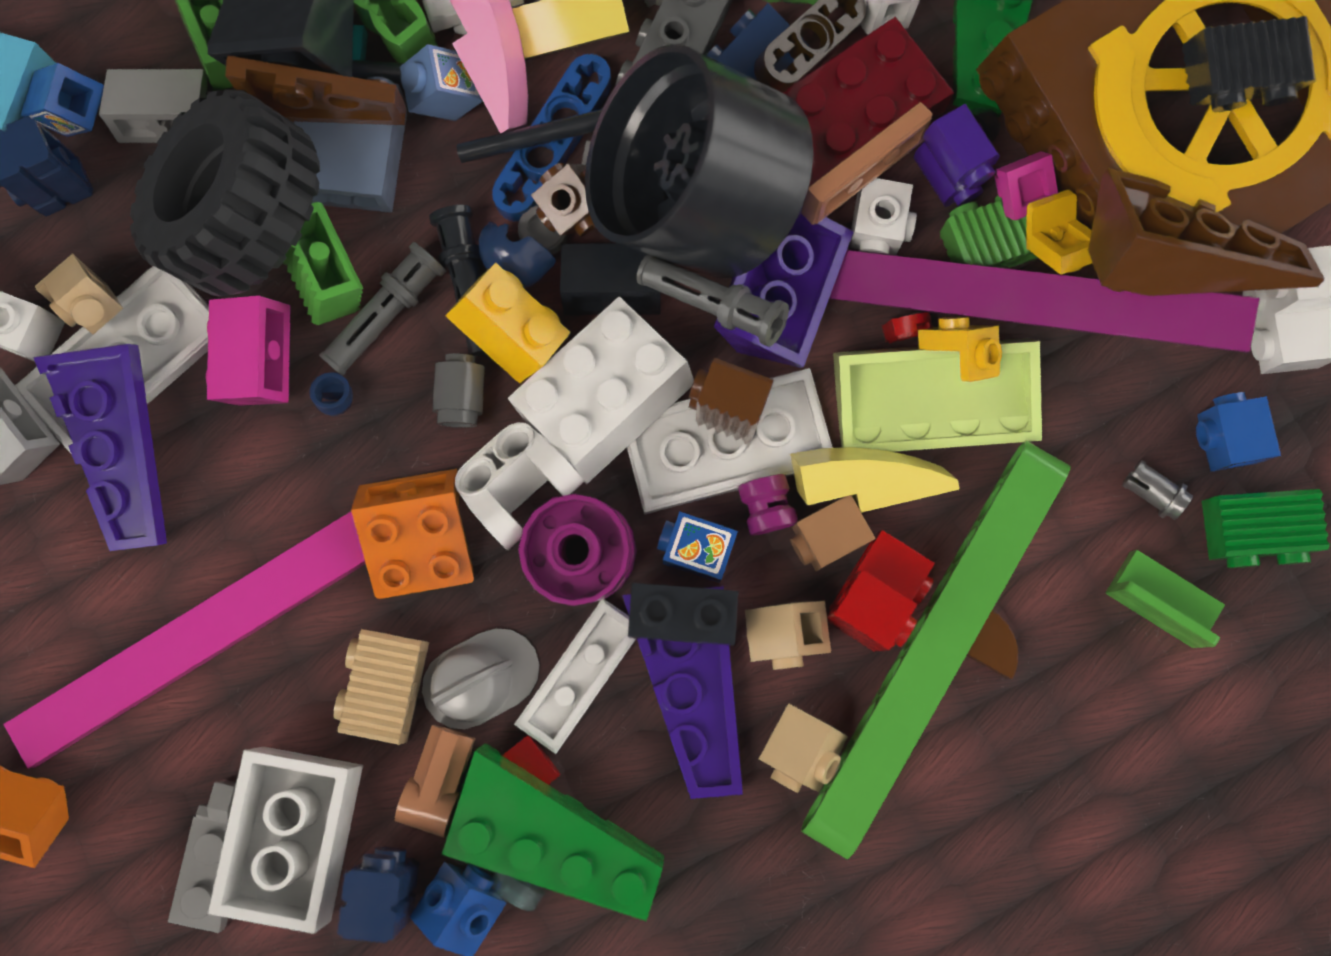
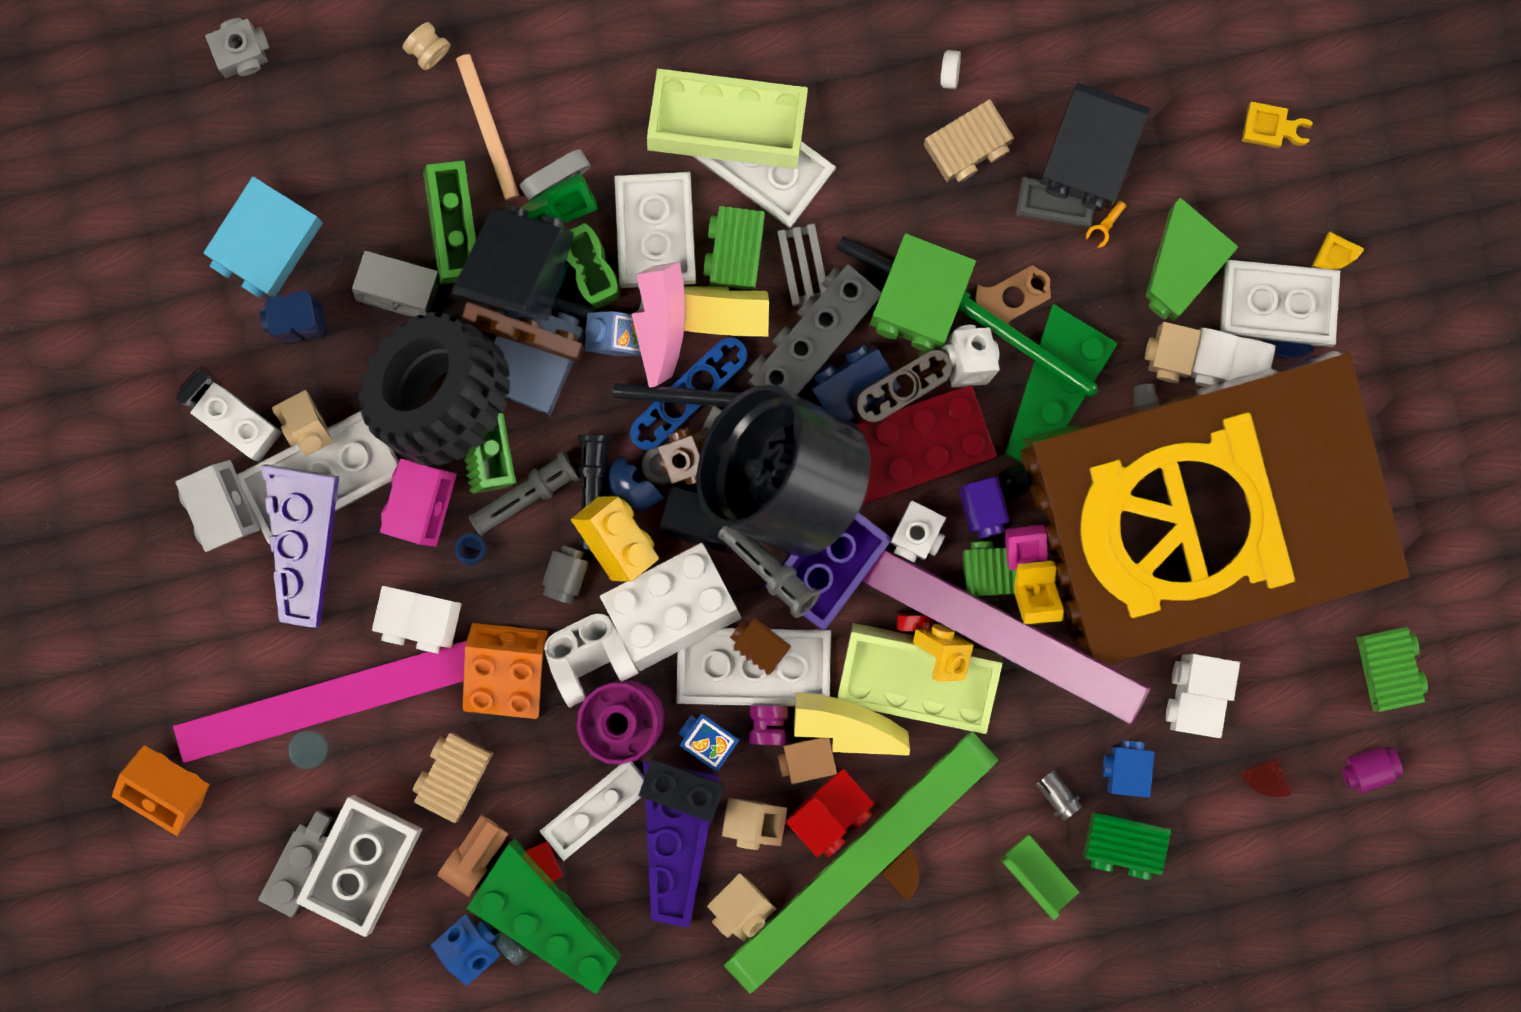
camera: 15 degrees right, 5 degrees up
blue brick [20,63,104,137] -> none
dark blue brick [337,847,420,943] -> none
light grey piece [422,628,540,729] -> none
nougat tile [801,102,933,225] -> none
reddish brown wedge [1088,168,1325,296] -> none
black brick [1182,16,1316,112] -> none
none -> clear light blue tile [288,730,328,769]
none -> white brick [372,586,461,653]

